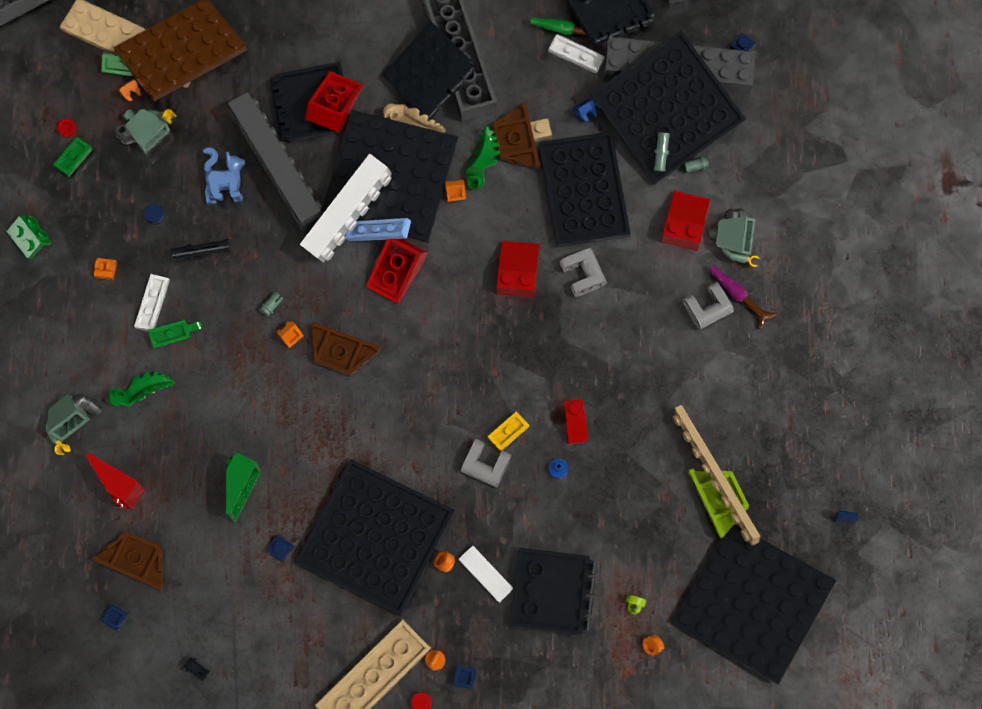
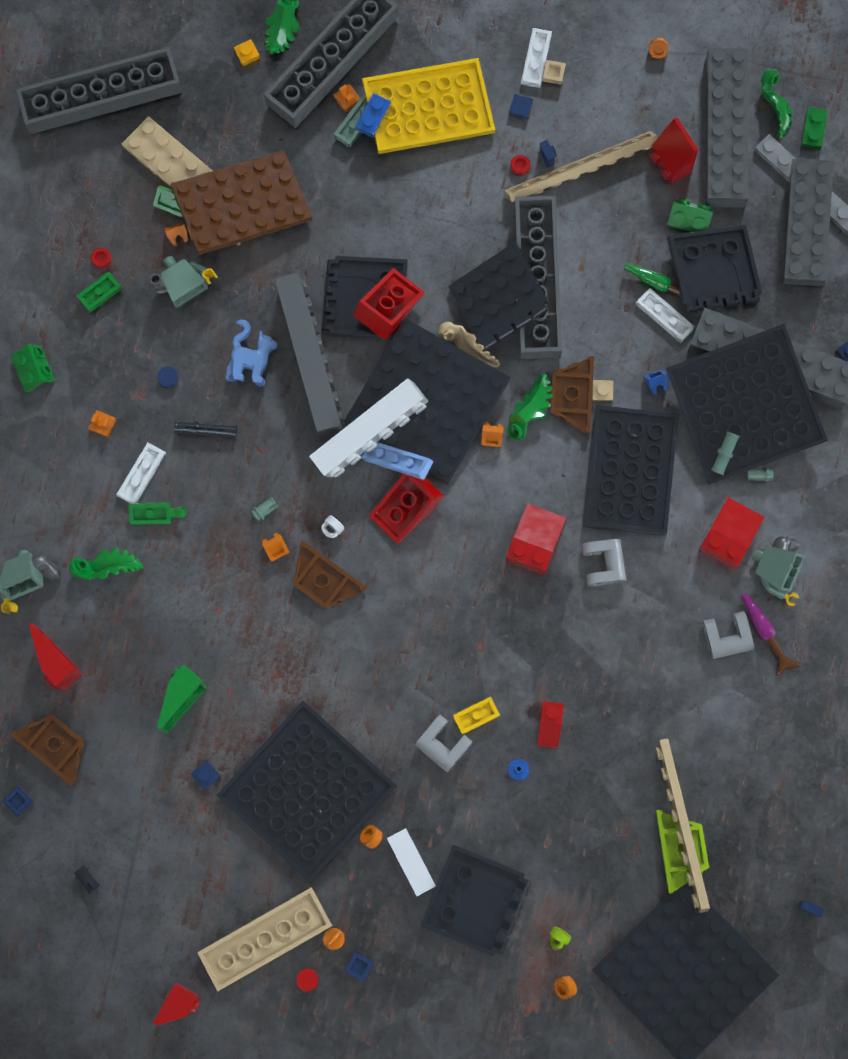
camera: 20 degrees right, 5 degrees up
none -> white tile [321,515,344,538]

